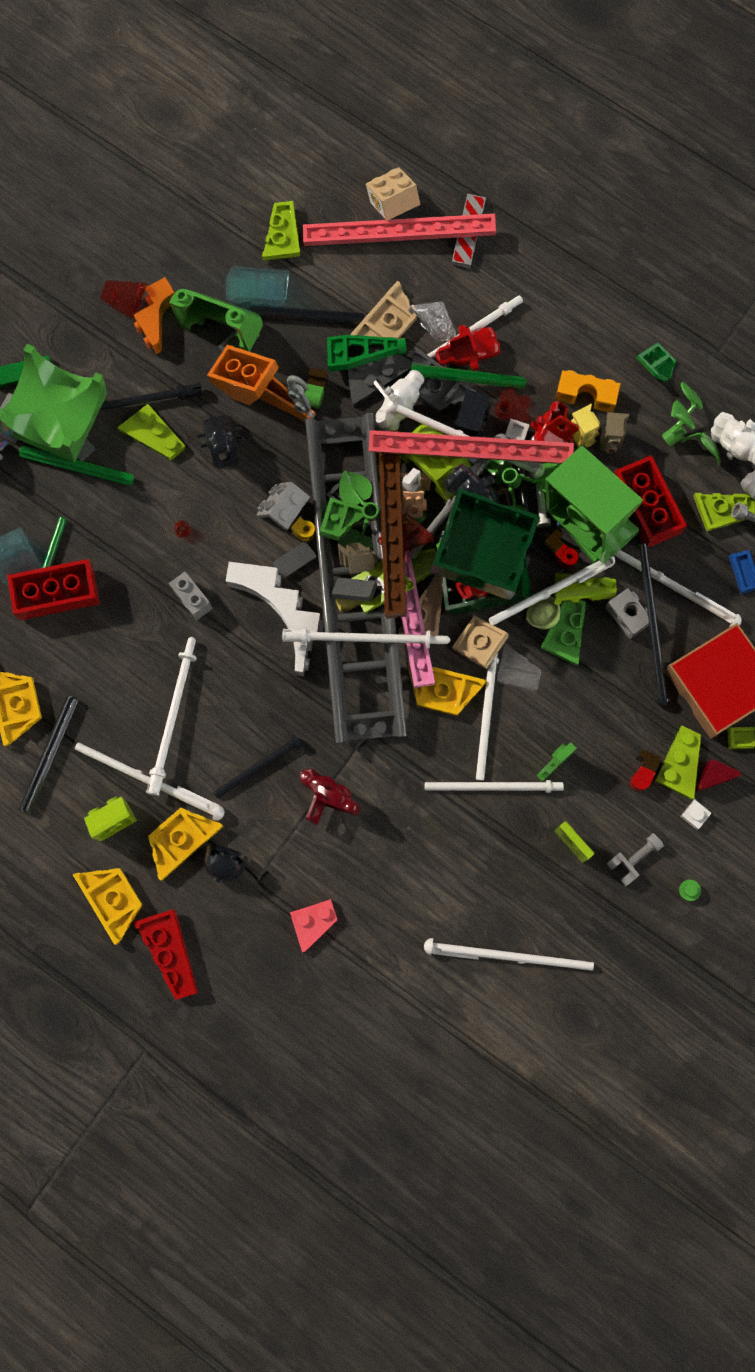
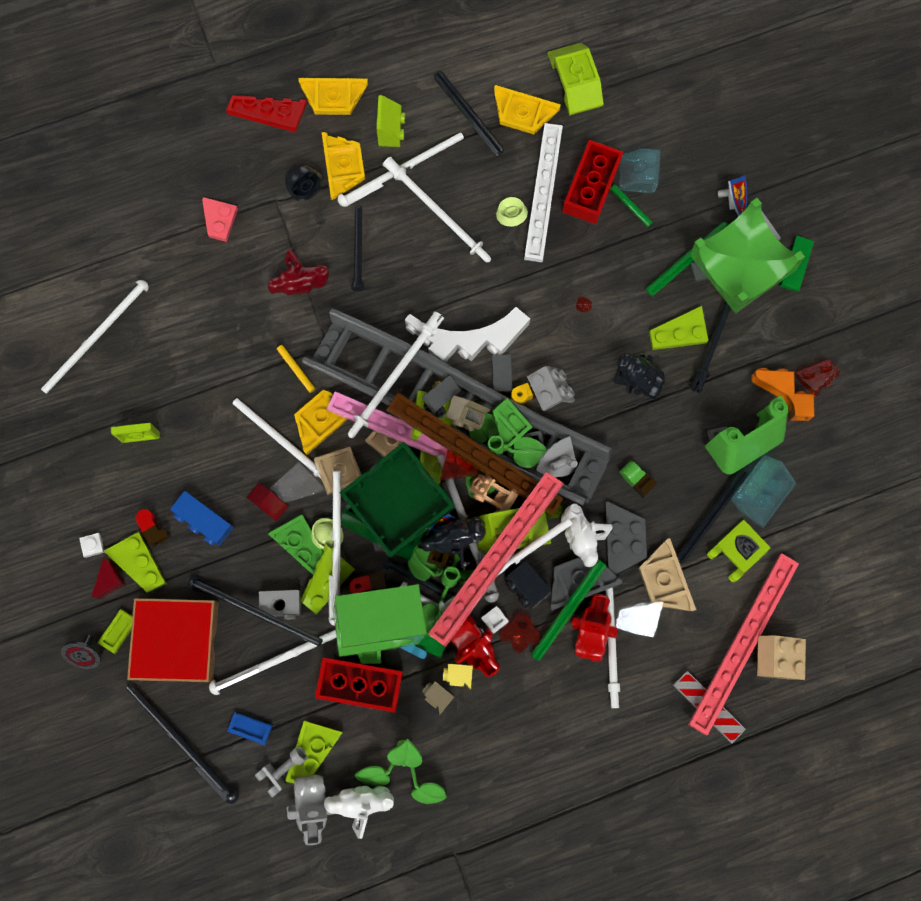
camera: 120 degrees right, 0 degrees up
light grey brick [169,572,212,621] -> none
orange slope [207,345,316,422] -> none
lime wing [262,201,300,261] -> none
green plate [327,335,407,372] -> none
white plate [402,468,421,492] -> none
white bar [425,780,563,793] -> none
bright green wing [536,742,577,781] -> none
light orange arch [555,370,621,413] -> none
light grey bar [606,833,664,886] -> none
green slope [636,342,676,382] -> none
bright green plate [679,880,701,901] -> none
none -> blue brick [170,491,234,546]
none -> dark red slope [246,483,288,522]
none -> yellow bar [277,345,316,393]
none -> yellowish green hat [496,197,528,227]
none -> white plate [524,123,563,262]
none -> light grey shield [536,436,578,477]
none -> lime flag [707,520,770,582]

